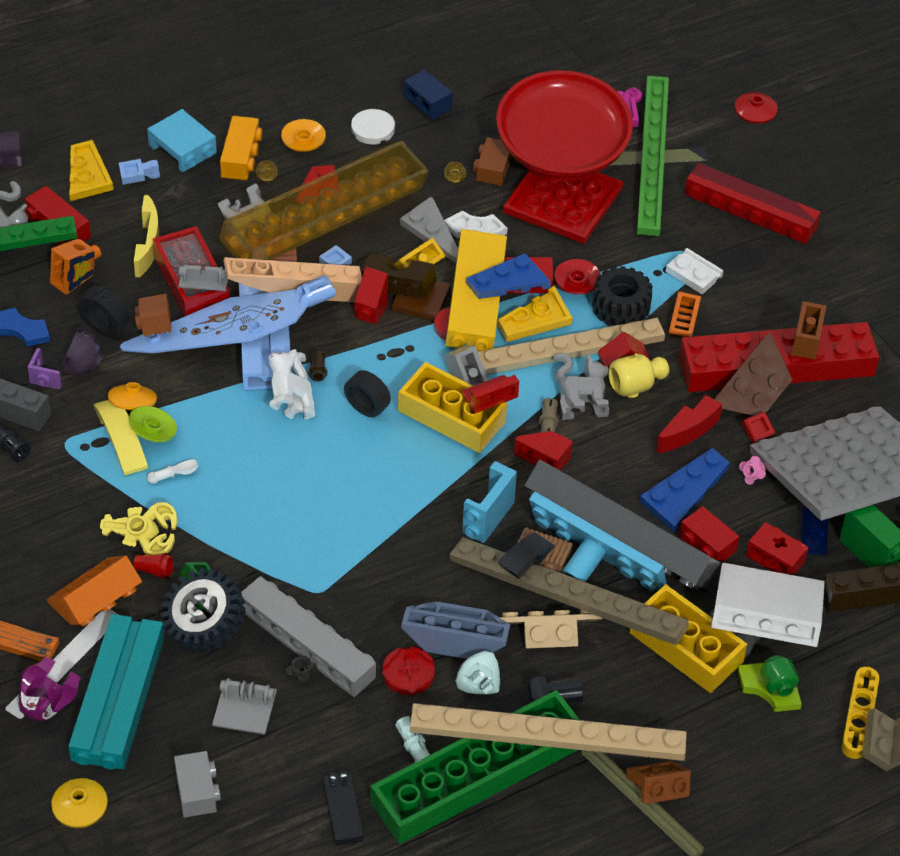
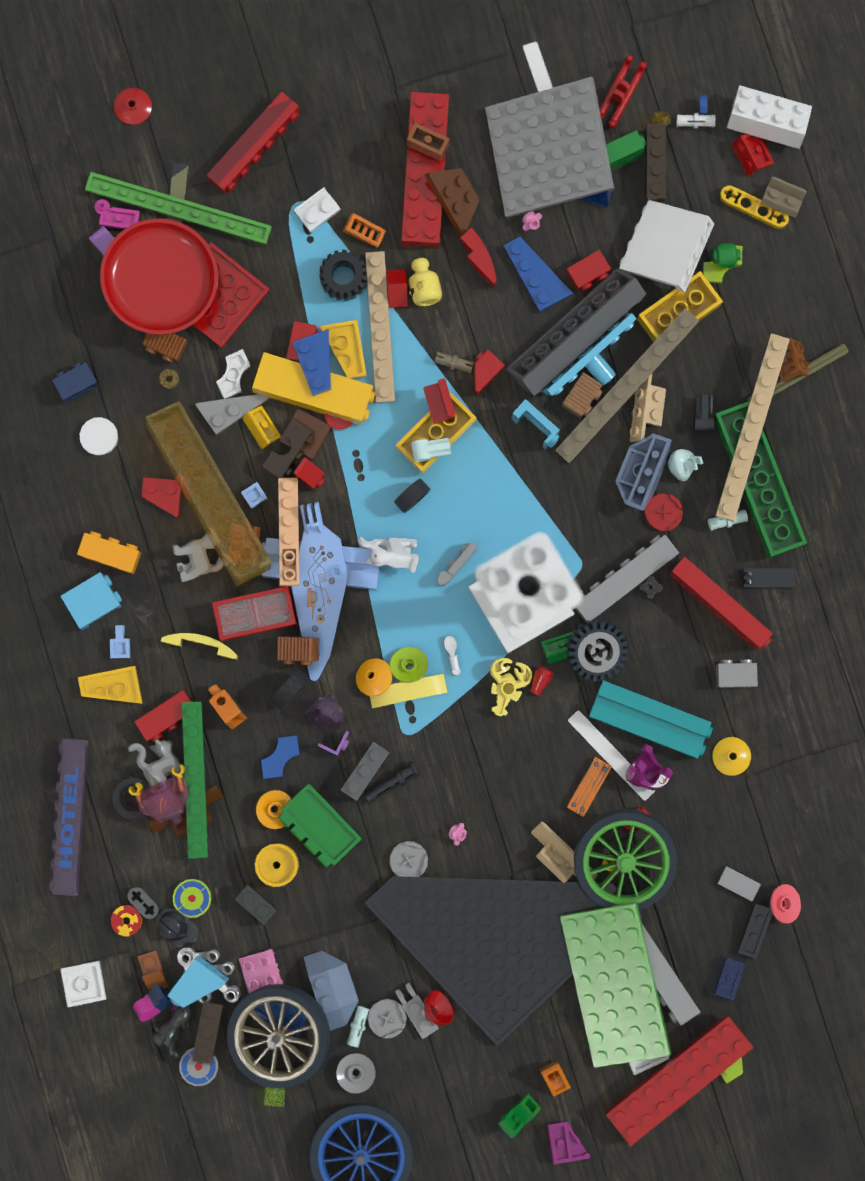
camera: 80 degrees left, 35 degrees up
orange slope [46,555,142,626] -> none
light grey hinge [178,264,228,291] -> none
light grey hinge [212,678,277,735] -> none
clear yellow plate [256,160,278,181] -> none
light orange dish [281,119,326,151] -> none
dark brown pin [308,351,328,382] -> none
light grey slope [444,346,488,386] -> none
black slope [498,532,555,579] -> none
light grey animal [553,353,609,420] -> none
red dish [554,259,601,295] -> none
red tile [741,411,775,444] -> none
red brick [746,522,809,575] -> none
none -> light aqua piece [411,438,451,462]
none -> light grey hinge [437,542,477,586]
none -> white piece [468,533,582,654]
none -> red brick [668,557,773,650]

